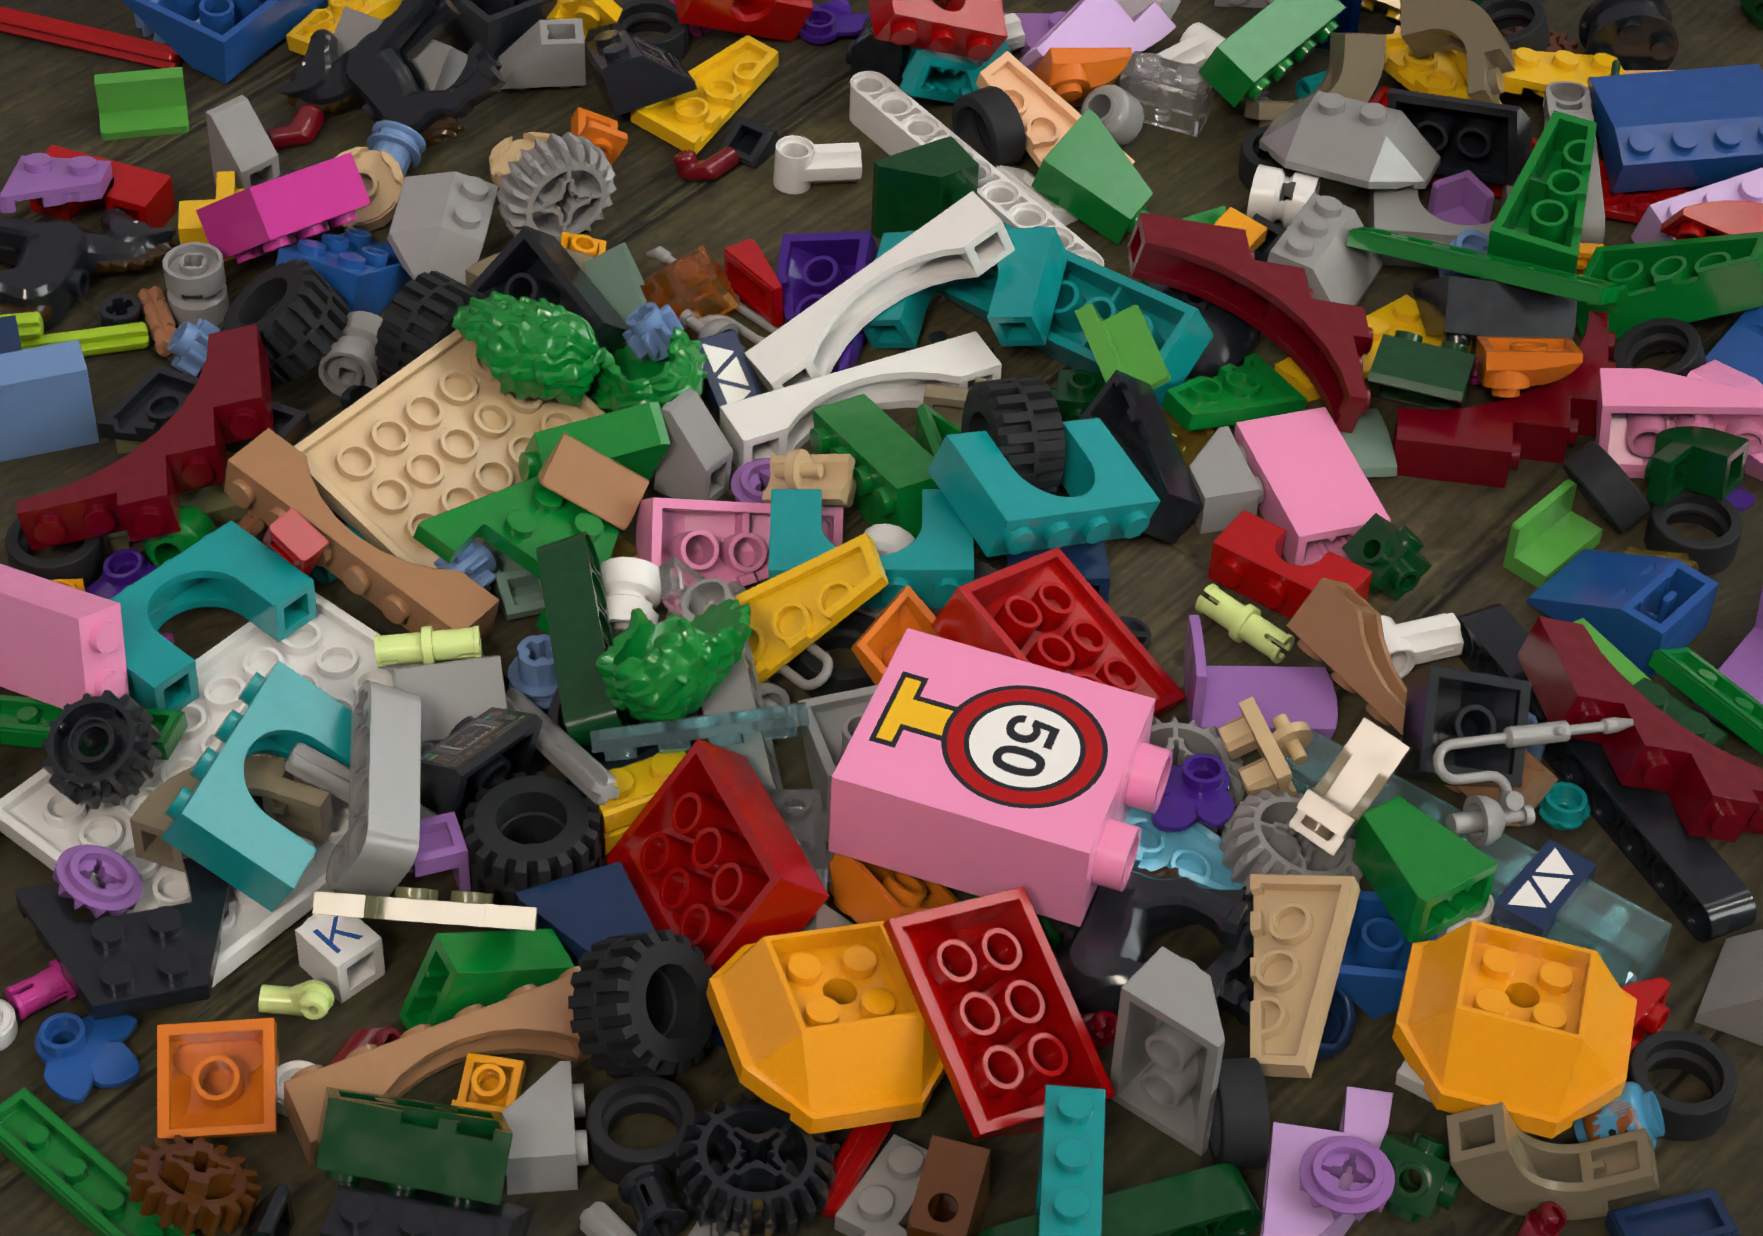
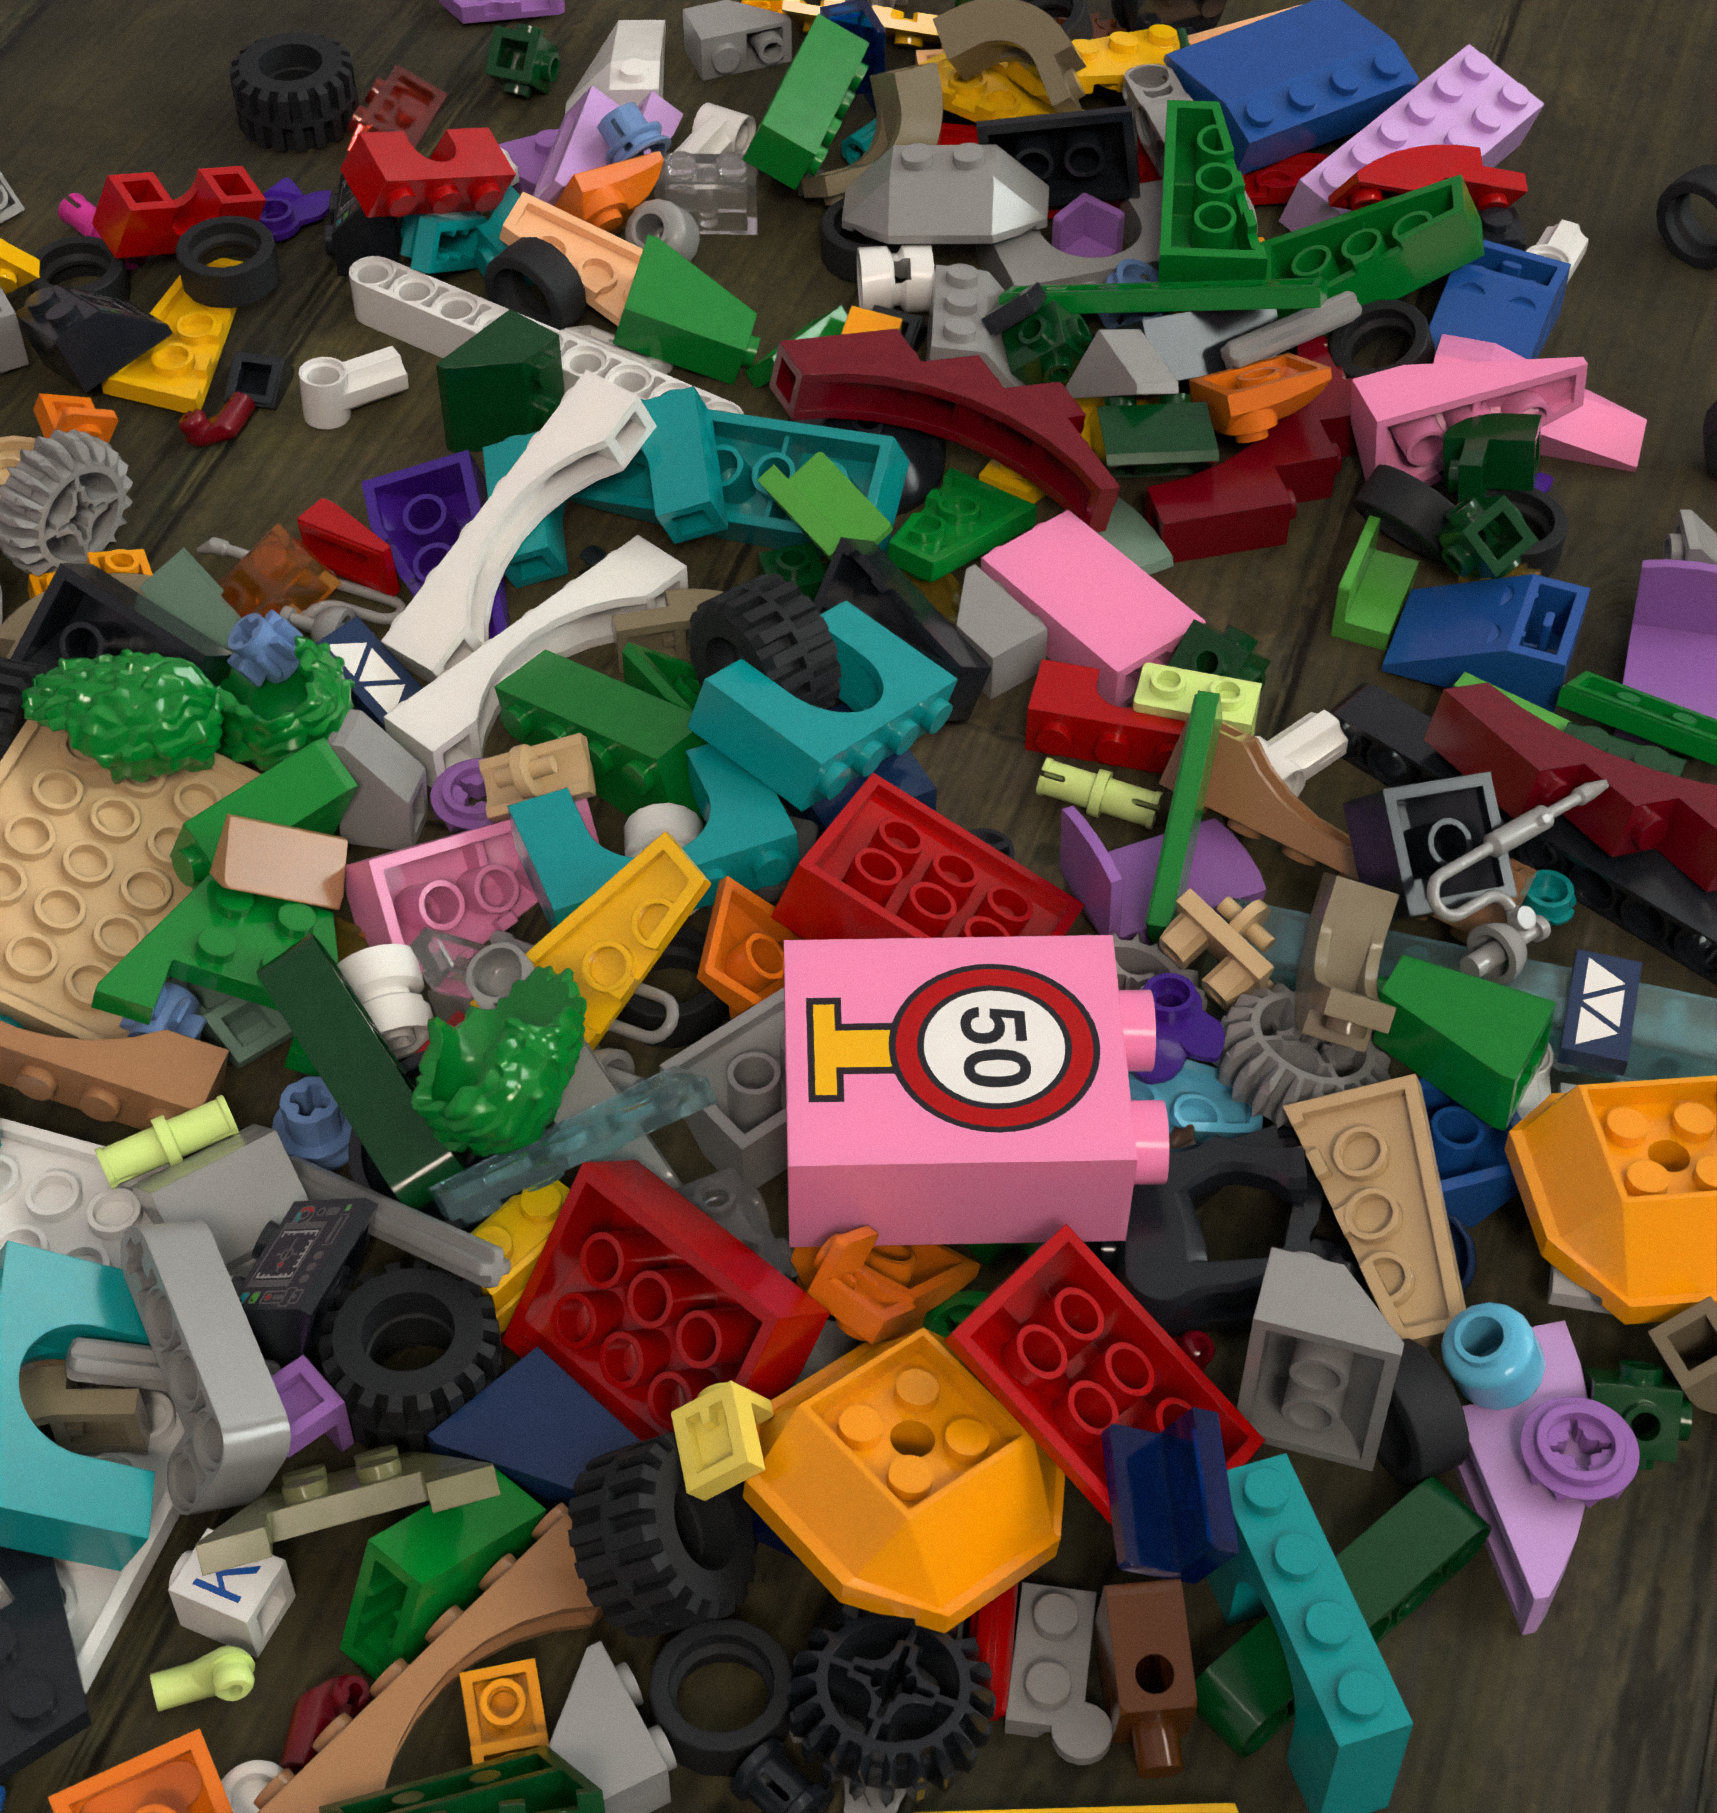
camera: 20 degrees left, 5 degrees up
none -> black tyre [175,216,280,308]
none -> medium blue piece [597,102,672,164]
none -> light yellow bracket [671,1380,774,1501]
none -> orange bracket [807,1225,918,1345]
none -> black tile [981,282,1048,336]
none -> dark green brick [1002,300,1092,385]
none -> light grey slope [1065,329,1179,399]
none -> clear blue panel [1101,1407,1239,1584]
none -> yellowish green bracket [1133,663,1262,736]
none -> green tile [1145,690,1223,945]
none -> light grey axle [1220,291,1362,369]
none -> dark green brick [1434,495,1538,580]
none -> medium azure head [1441,1302,1546,1410]

